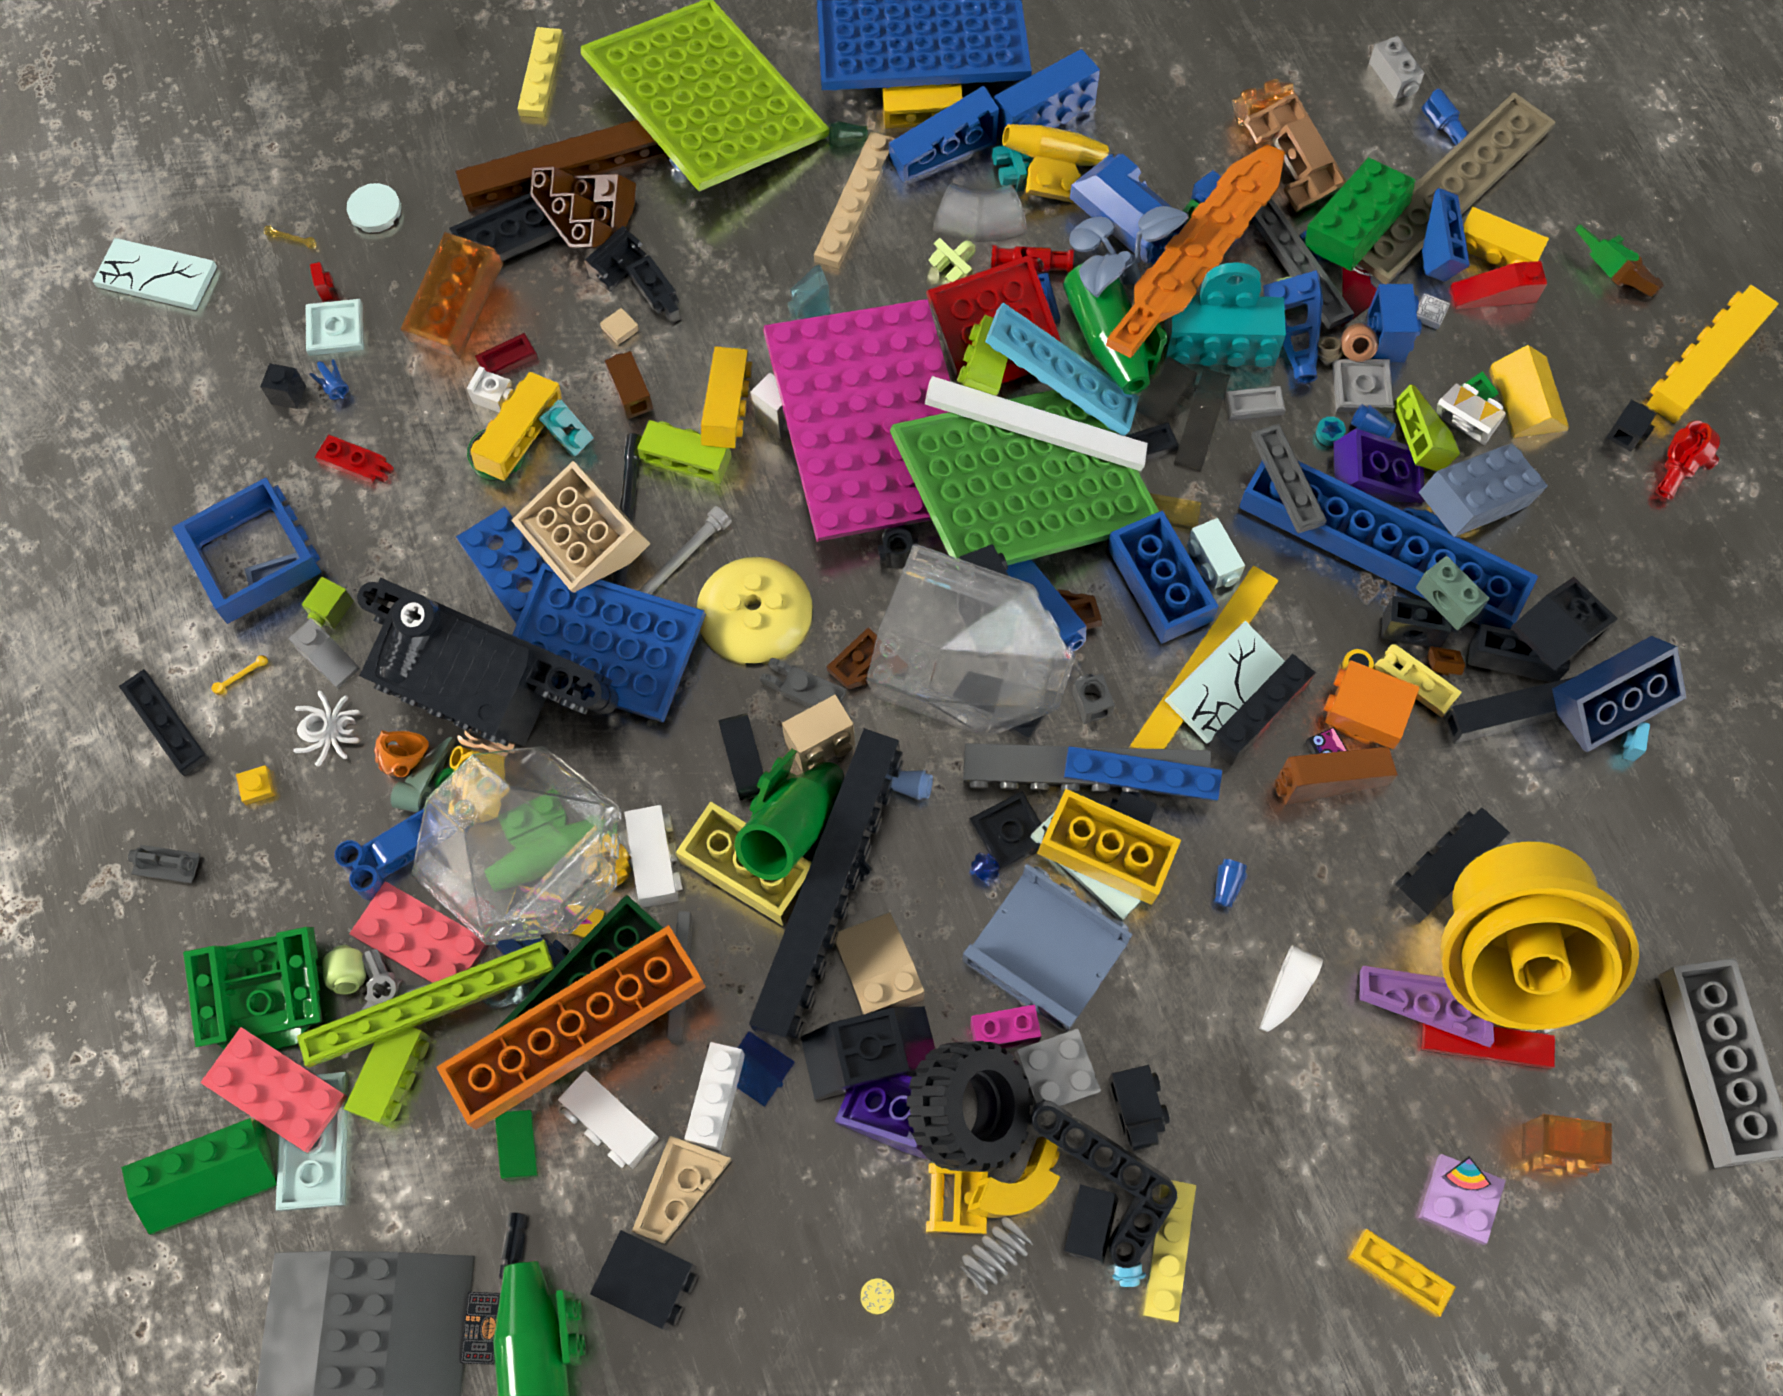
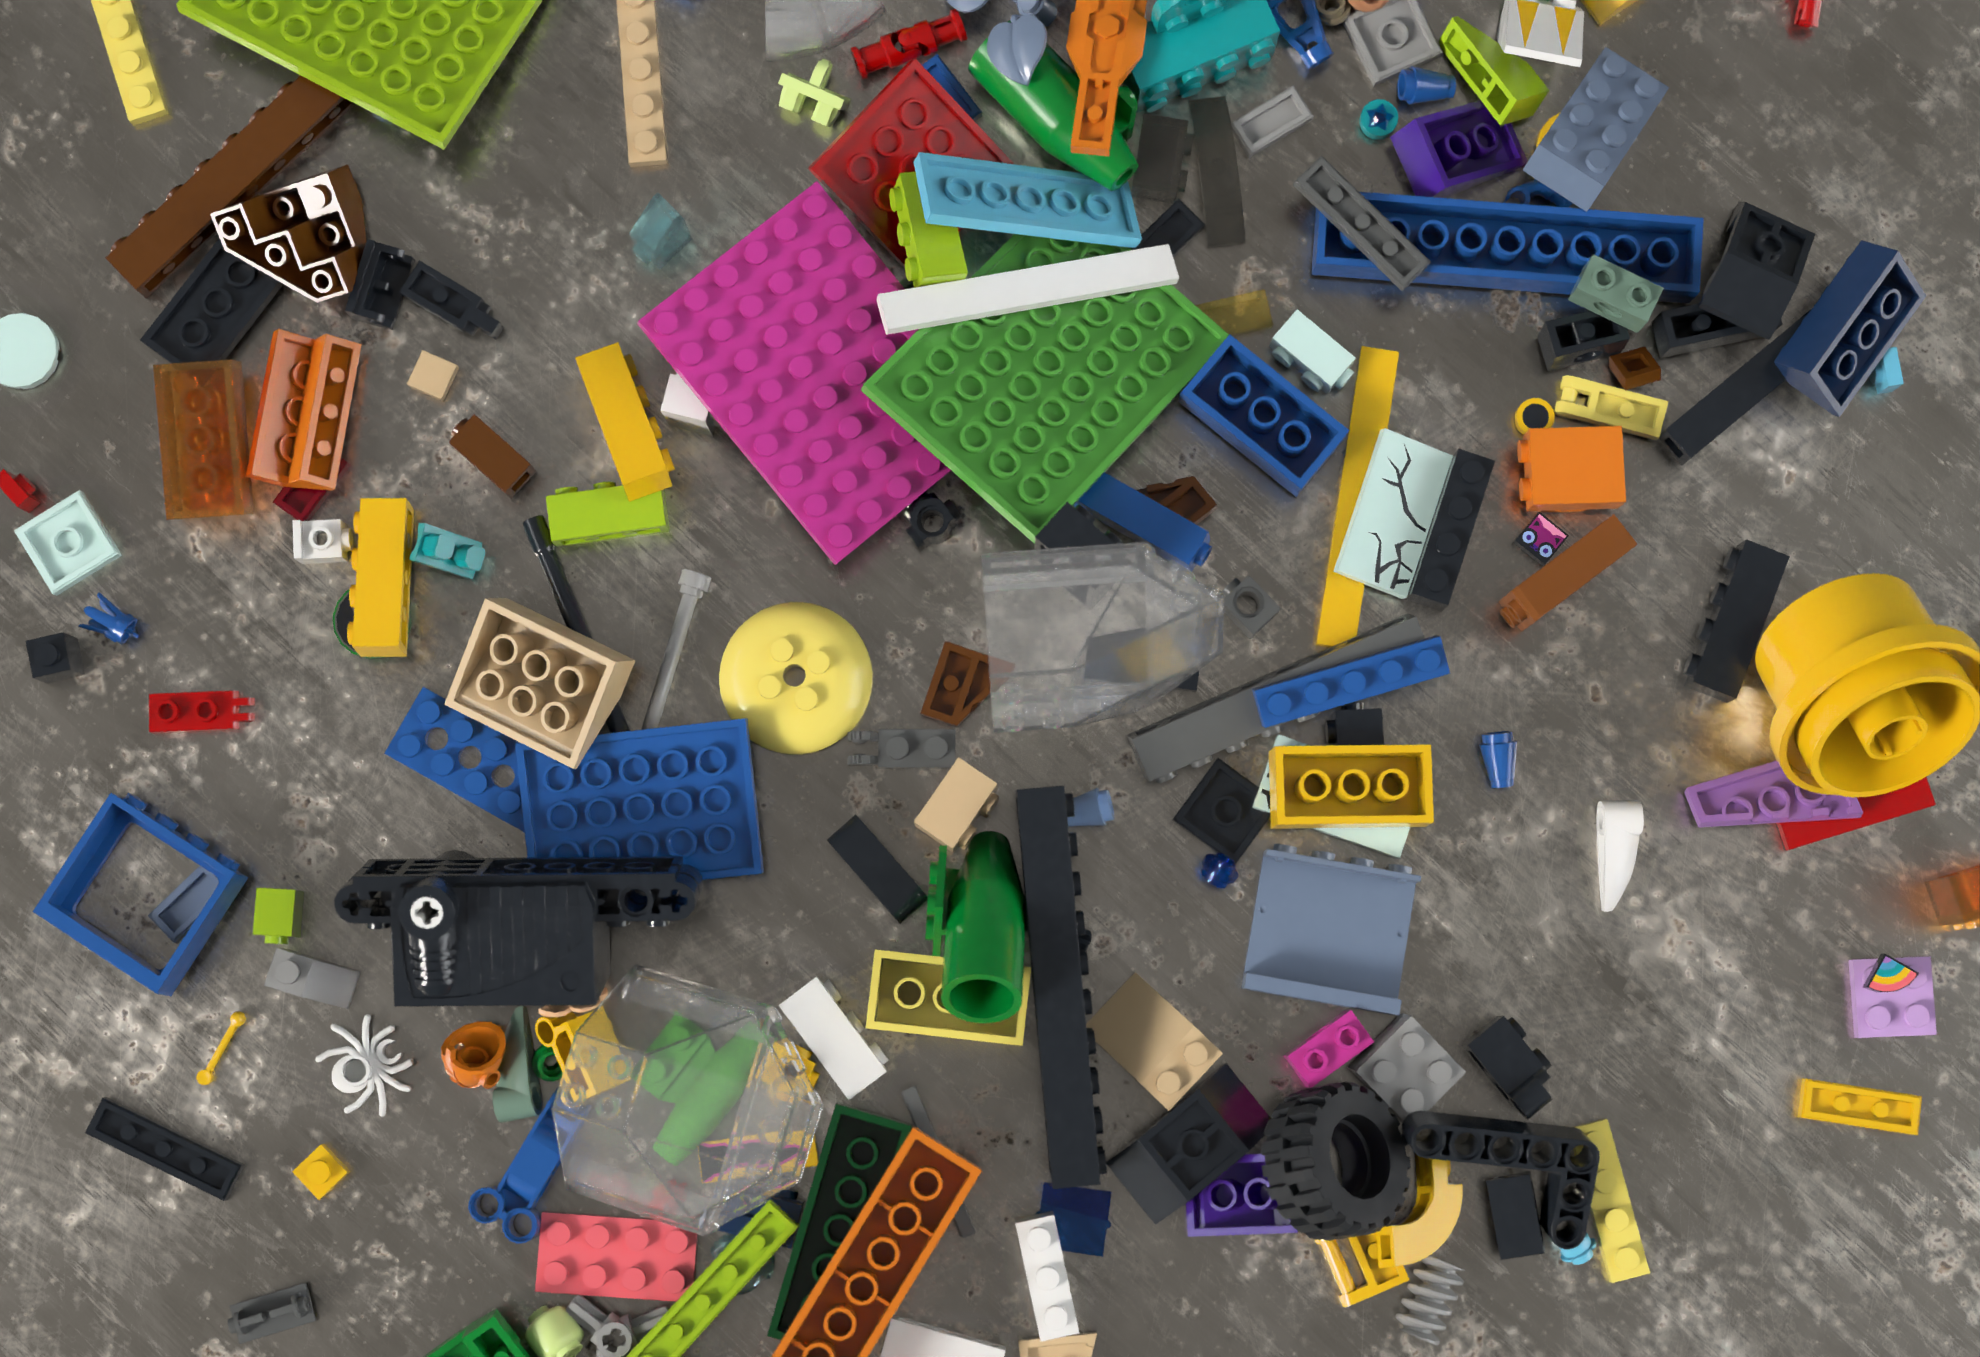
camera: 25 degrees left, 15 degrees up
none -> orange slope [246,329,362,491]

